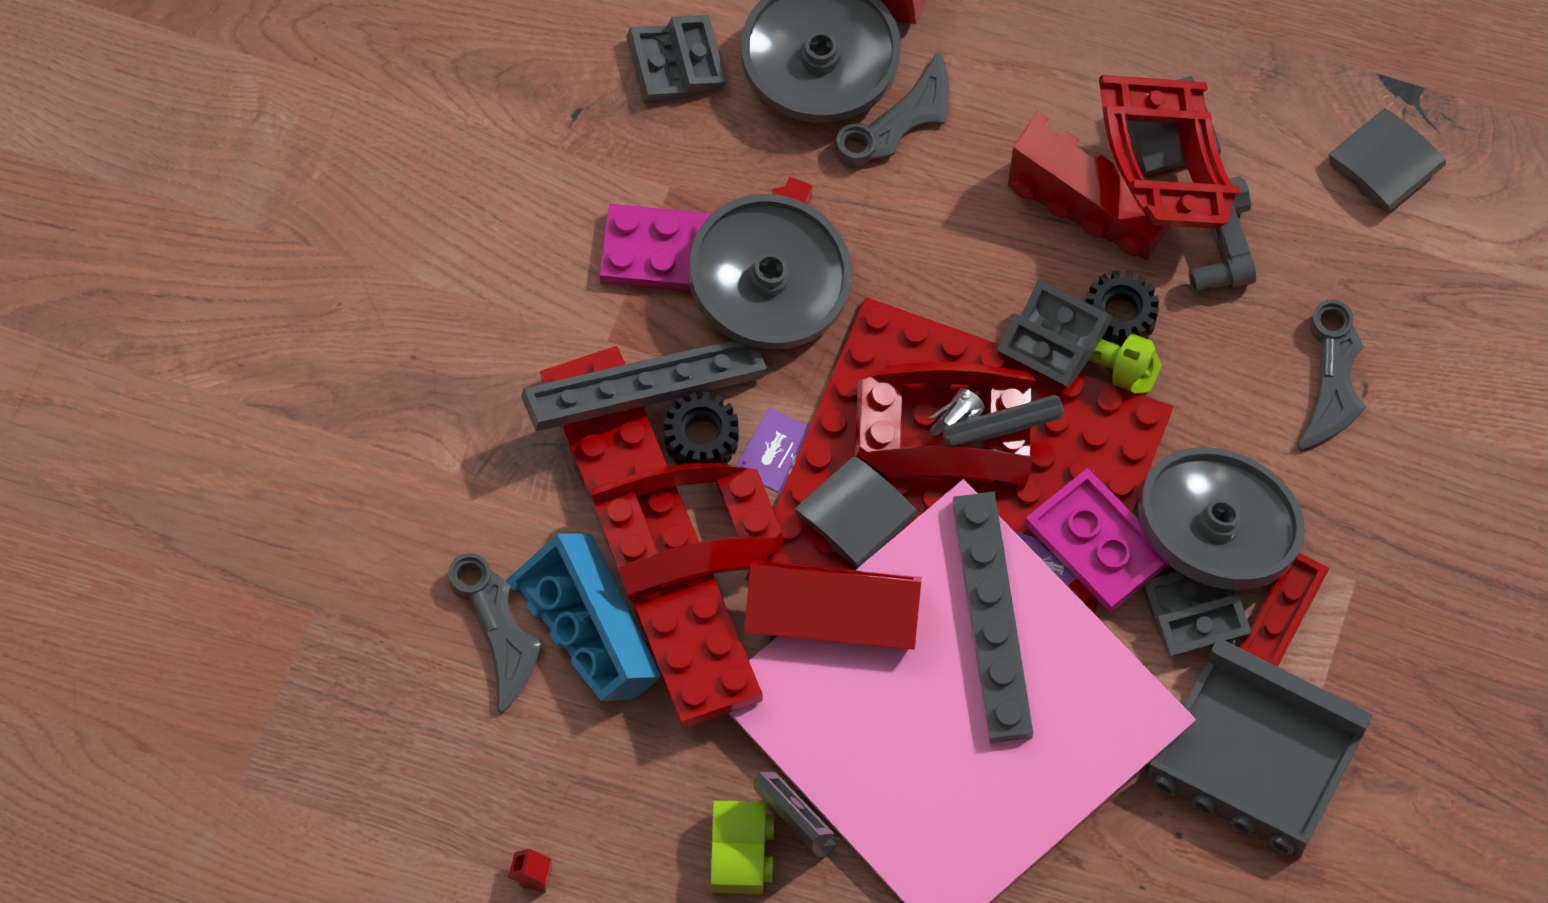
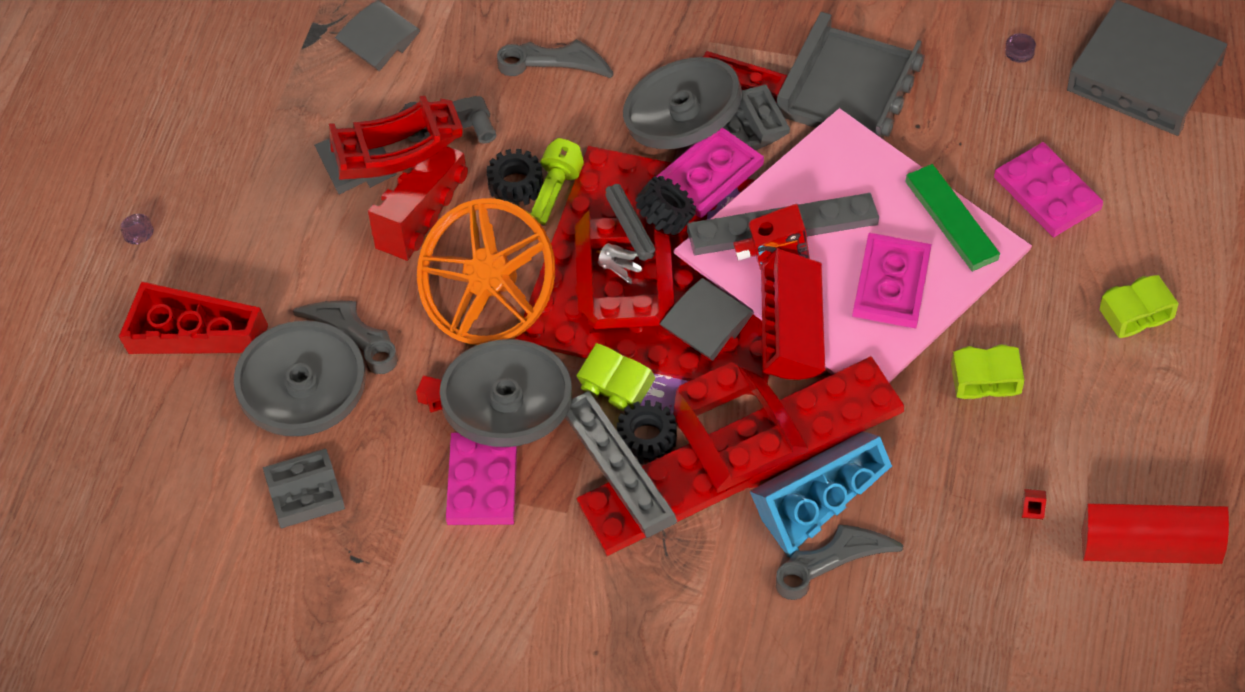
camera: 90 degrees left, 10 degrees down
dark grey slope [753,772,837,857] -> none
dark grey slope [997,279,1114,387] -> none
none -> orange wheel [417,198,555,345]
none -> lime brick [576,343,656,411]
none -> black tyre [635,176,696,235]
none -> red torso [733,204,810,270]
none -> dark pink plate [852,233,932,329]
none -> green tile [905,164,1000,272]

